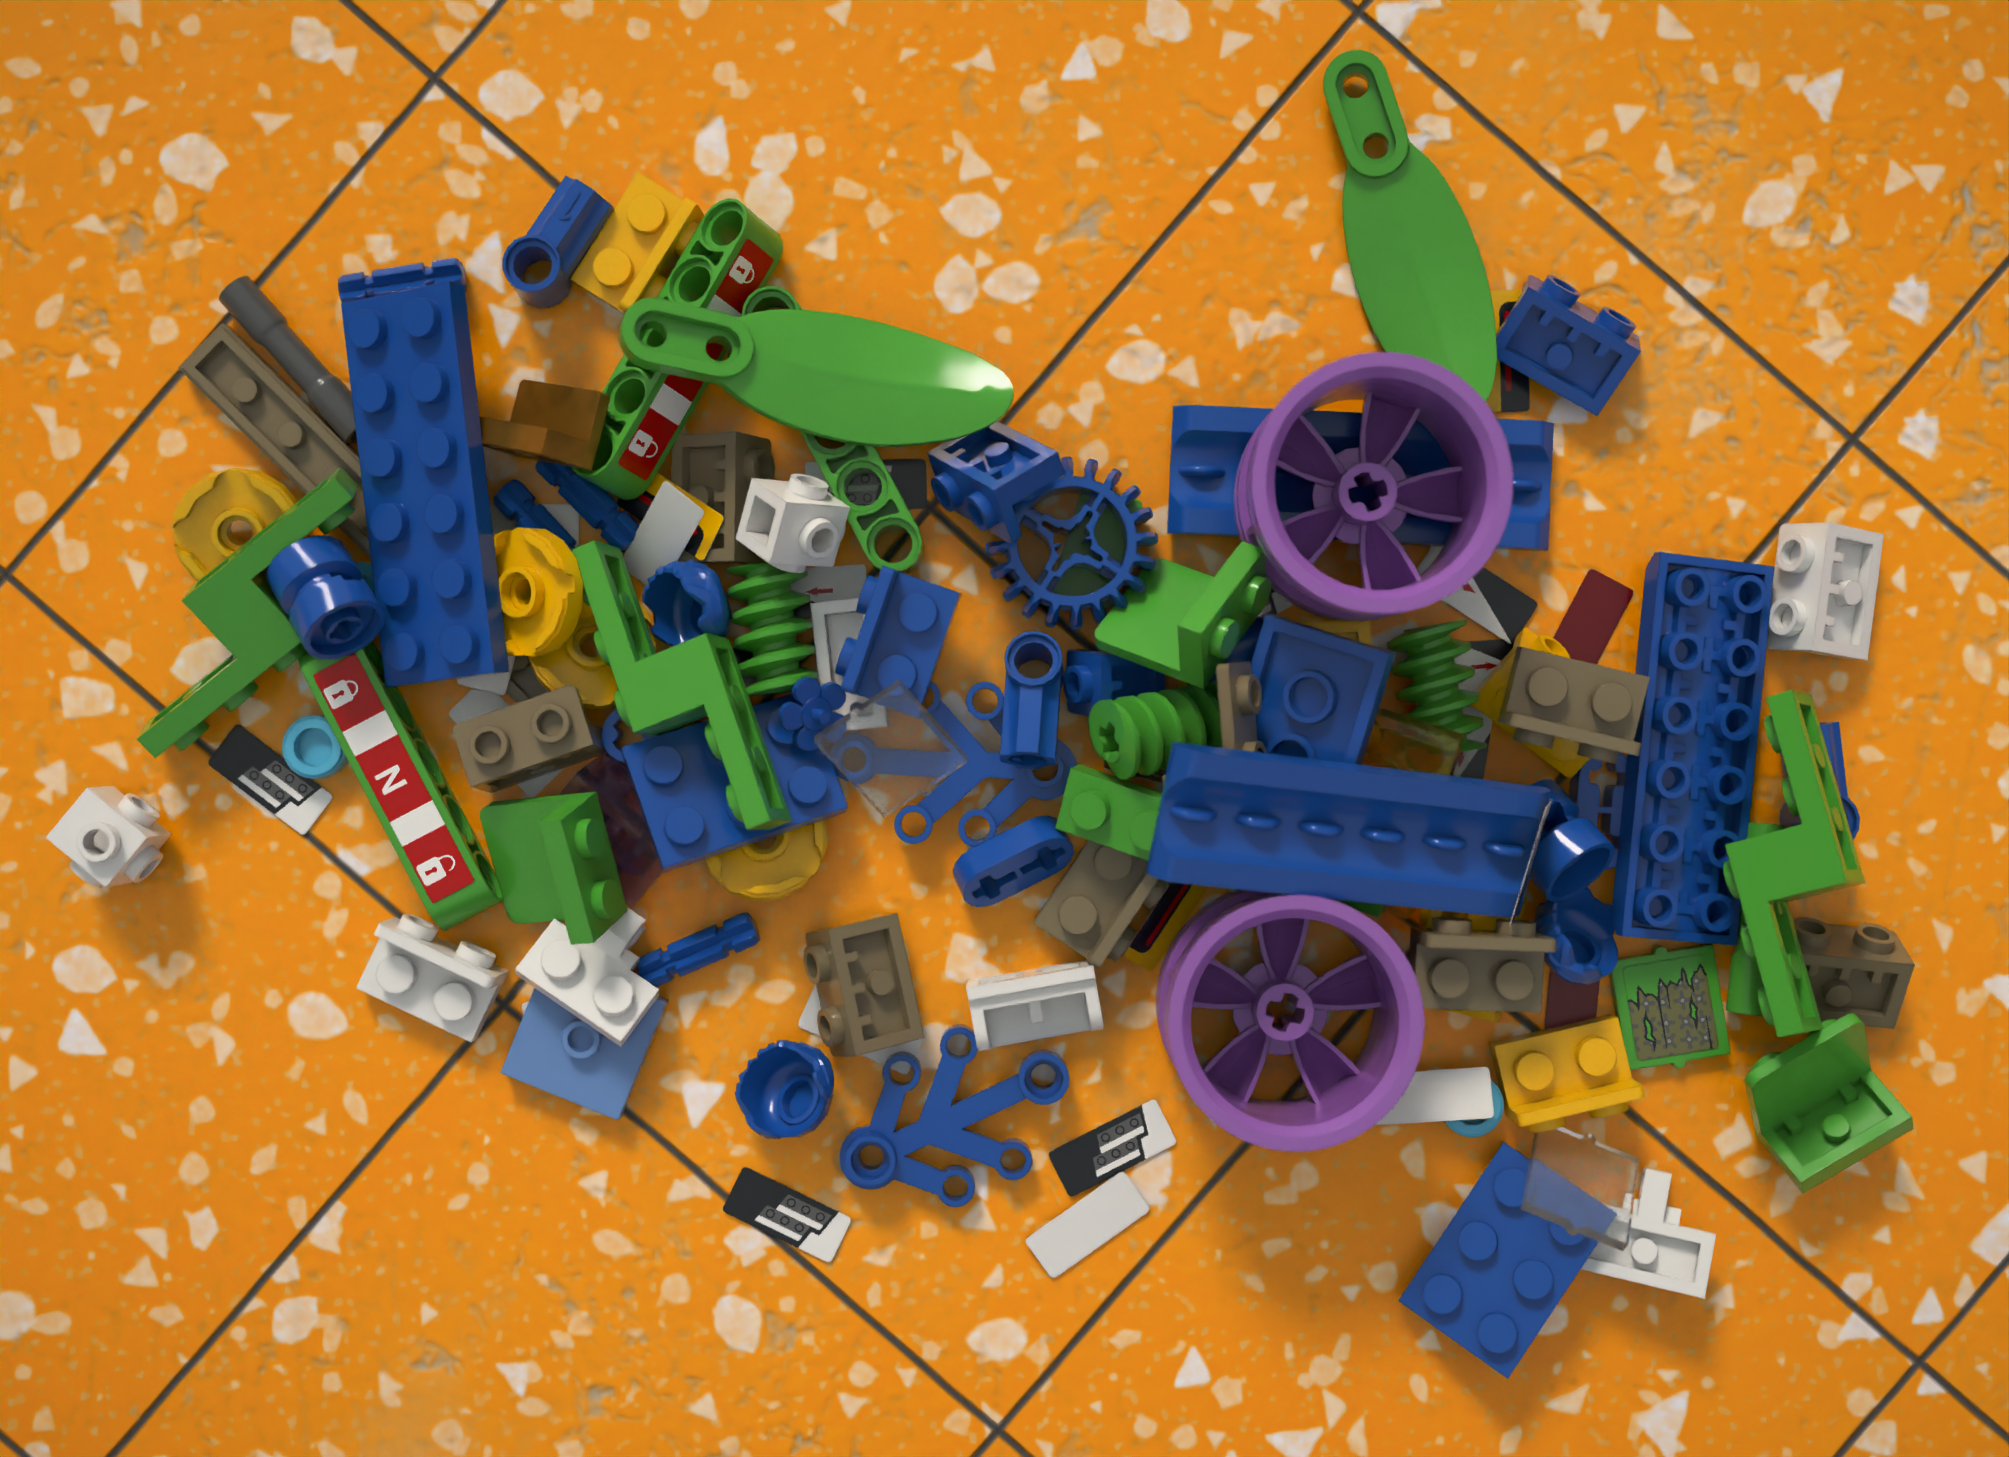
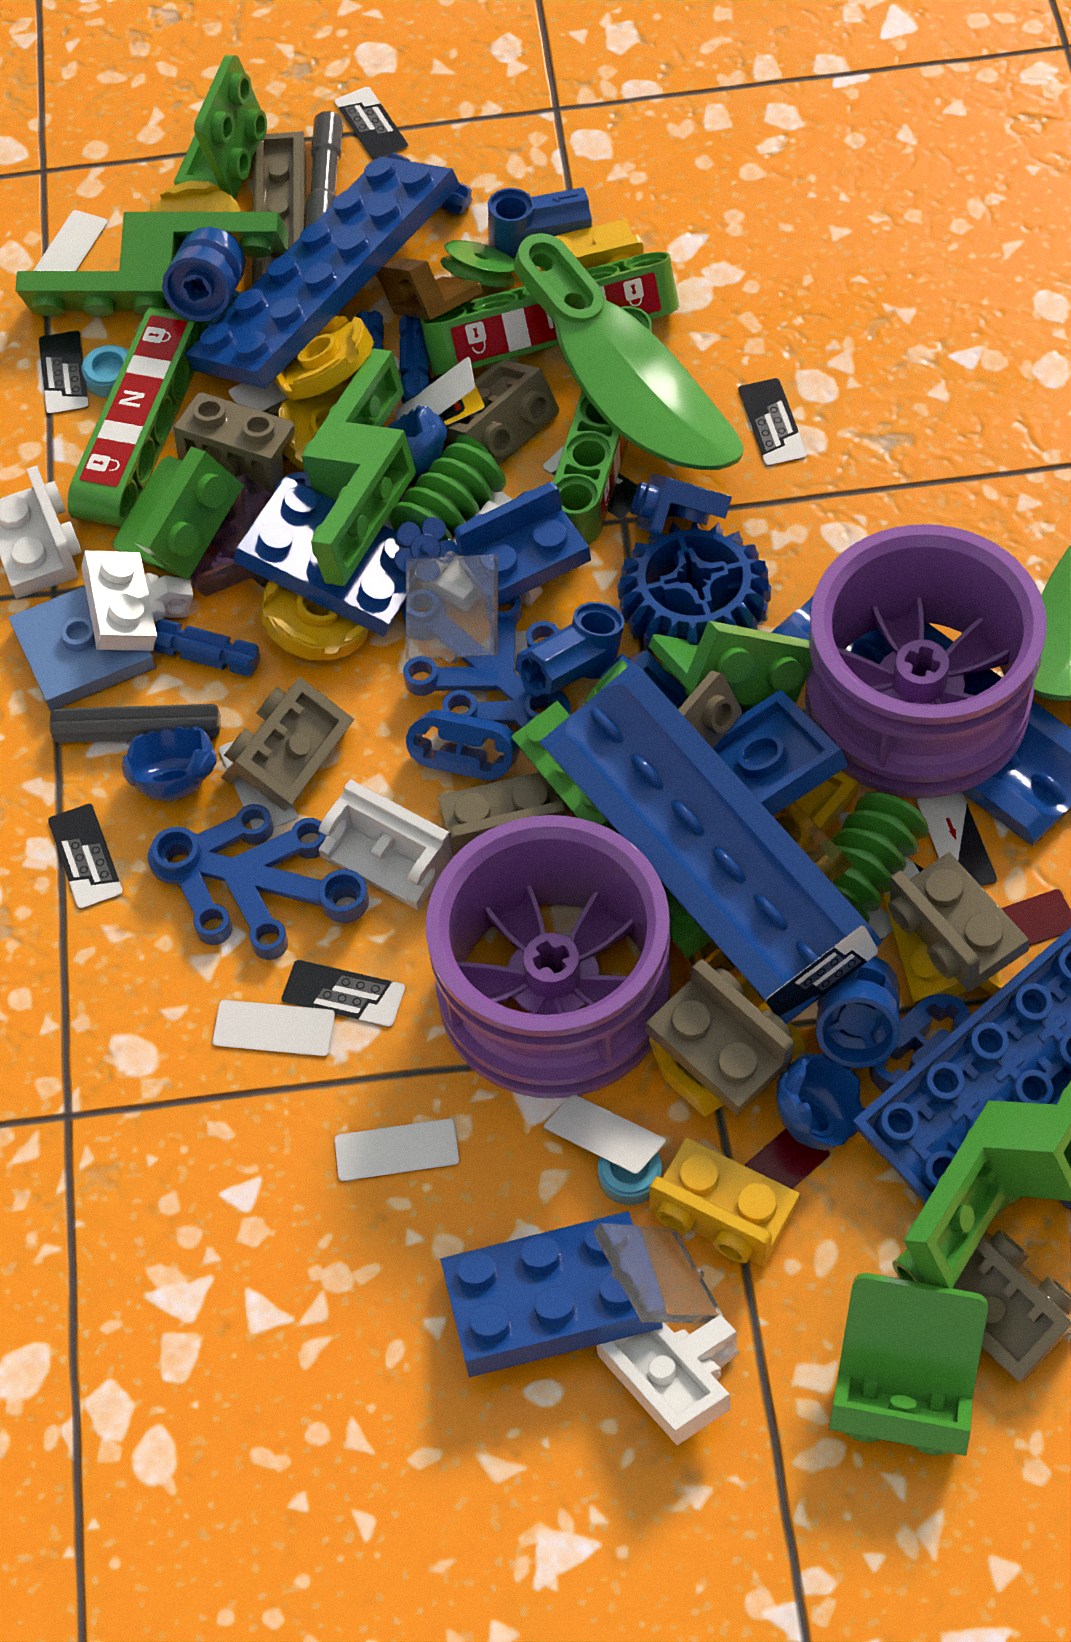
camera: 50 degrees right, 30 degrees down
white brick [735,474,850,573] -> none
piece [1609,943,1731,1070] -> none
none -> white sticker [33,210,108,271]
none -> dark grey axle [49,704,221,743]
none -> bright green bracket [174,55,267,199]
none -> sticker [334,87,408,160]
none -> white sticker [335,1118,459,1181]
none -> bright green piece [440,240,515,287]
none -> sticker [738,378,807,465]

